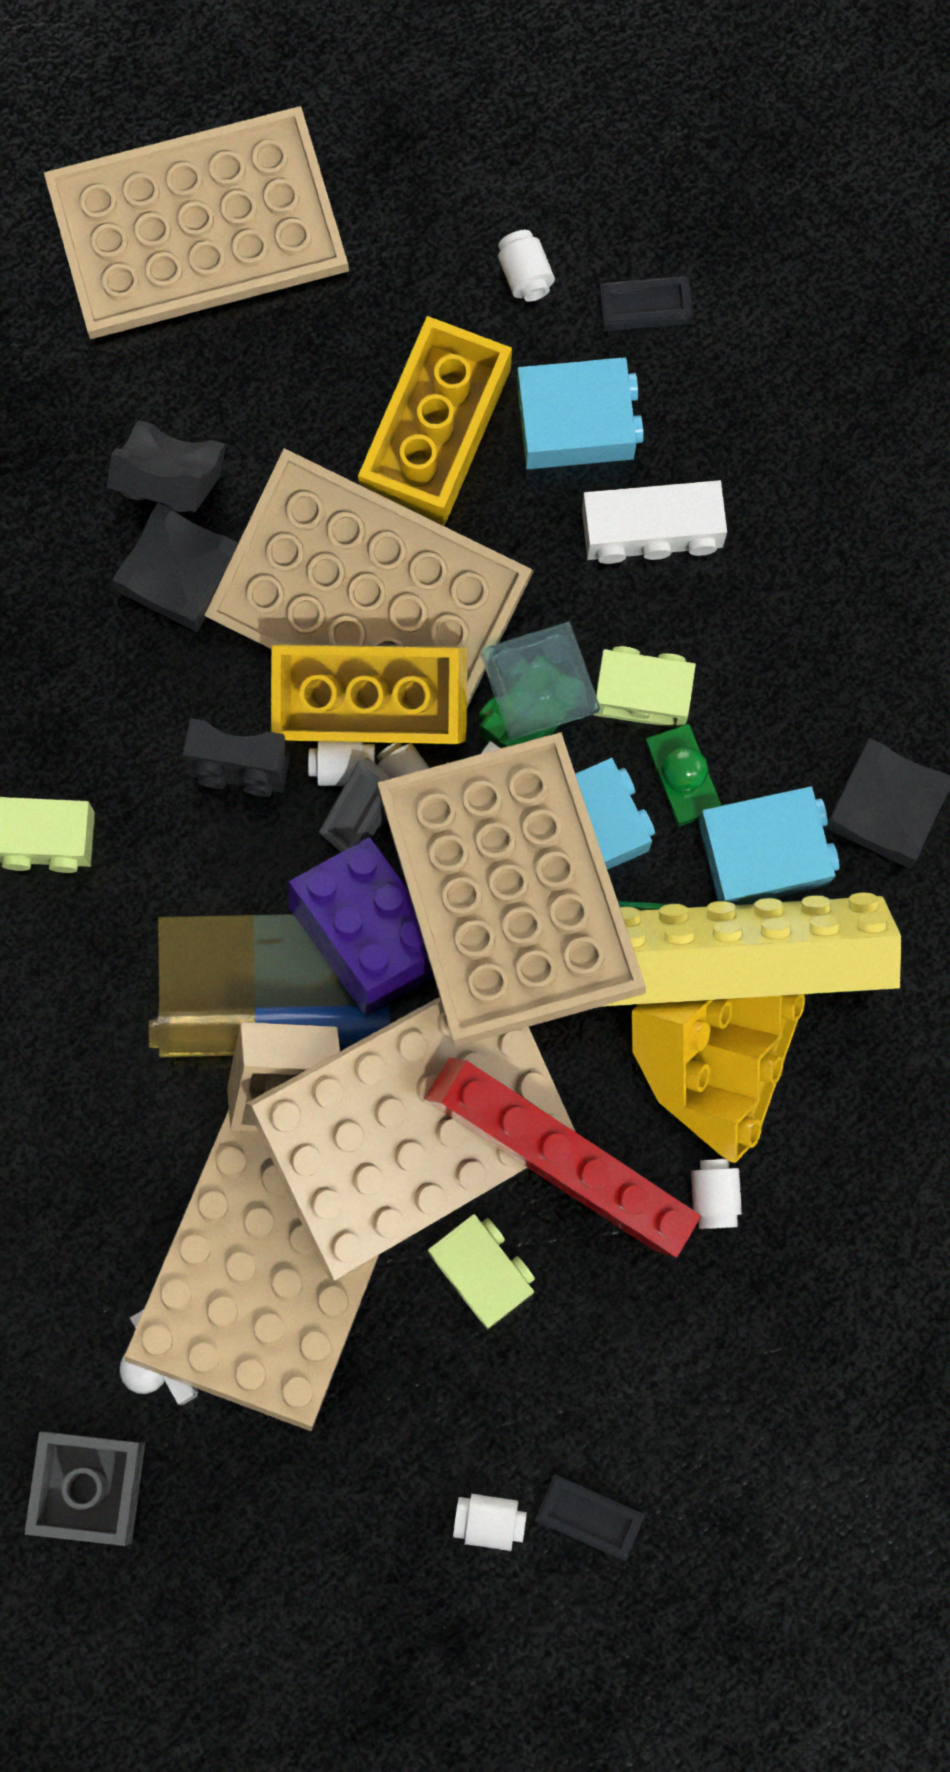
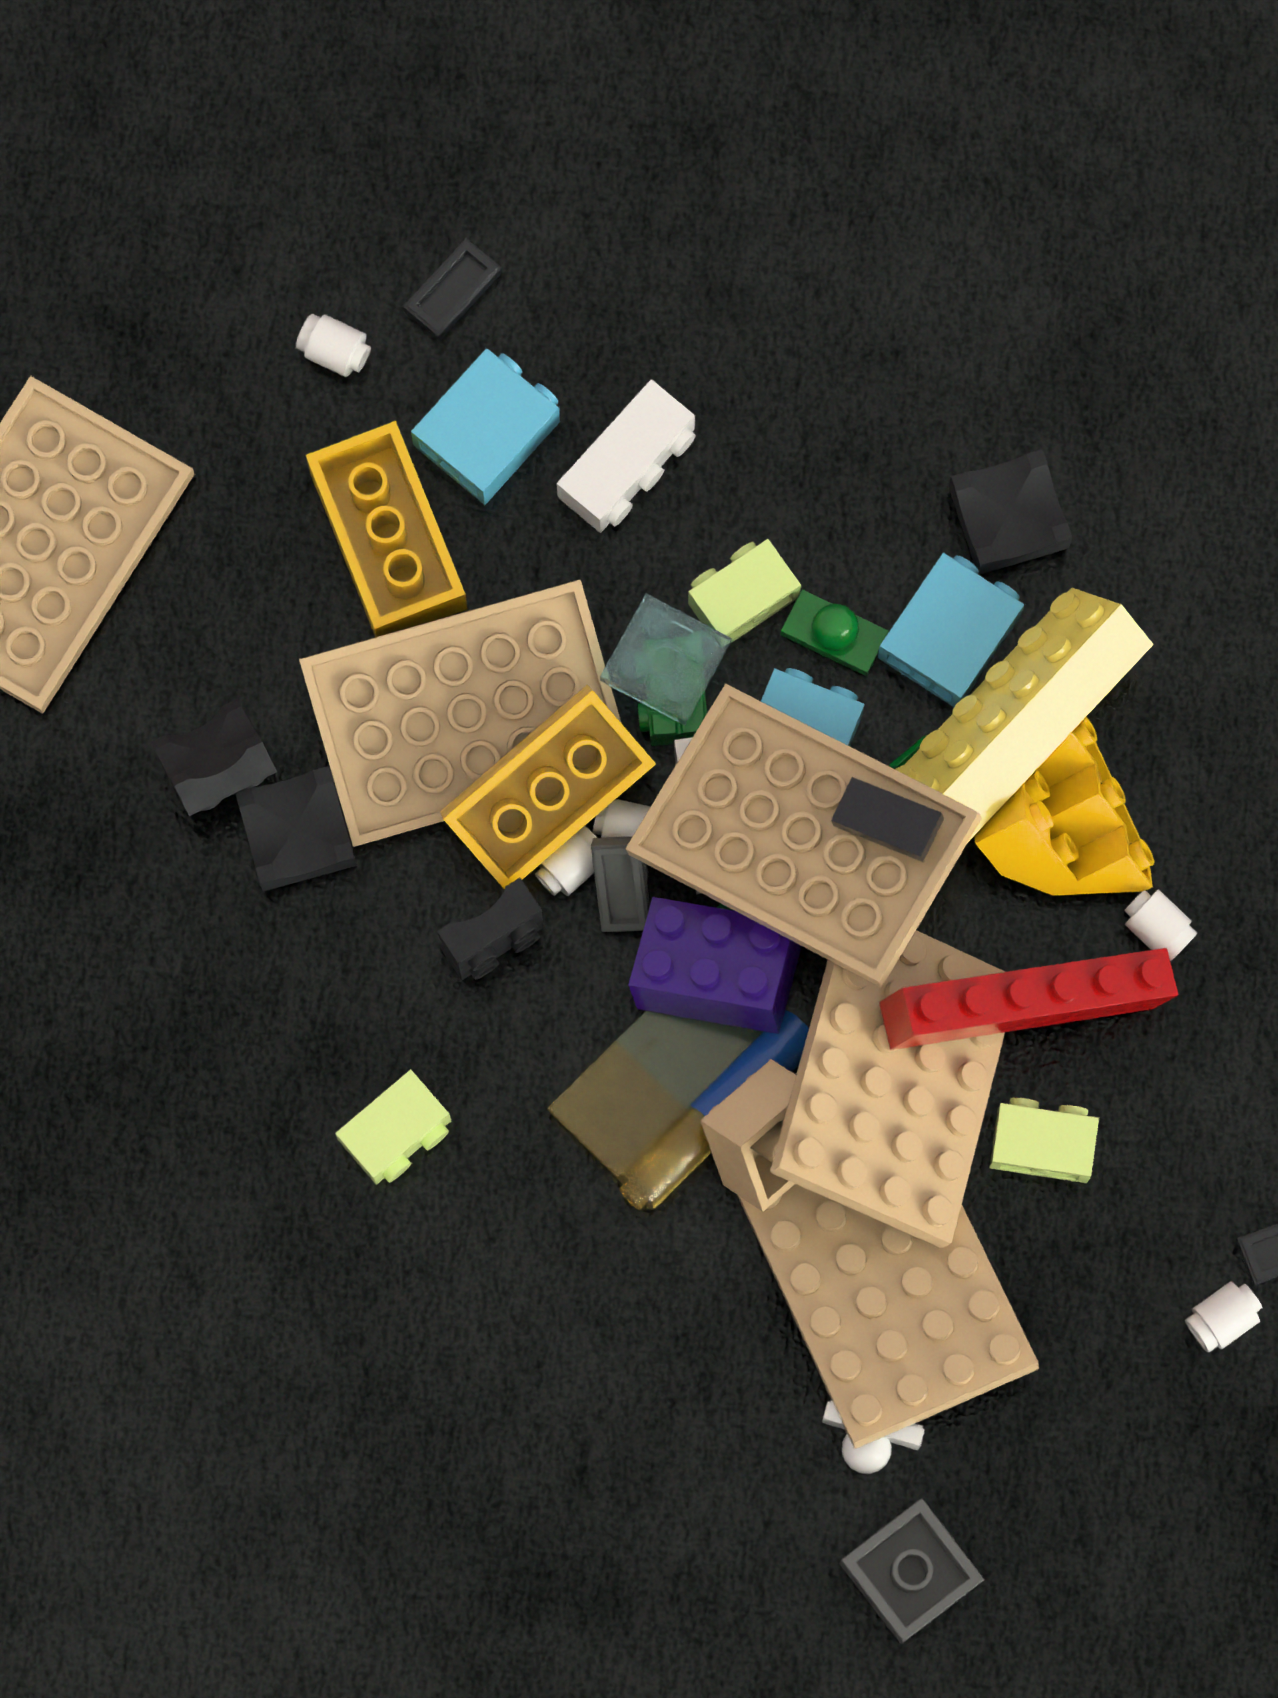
camera: 40 degrees left, 0 degrees up
none -> black tile [831,777,944,862]

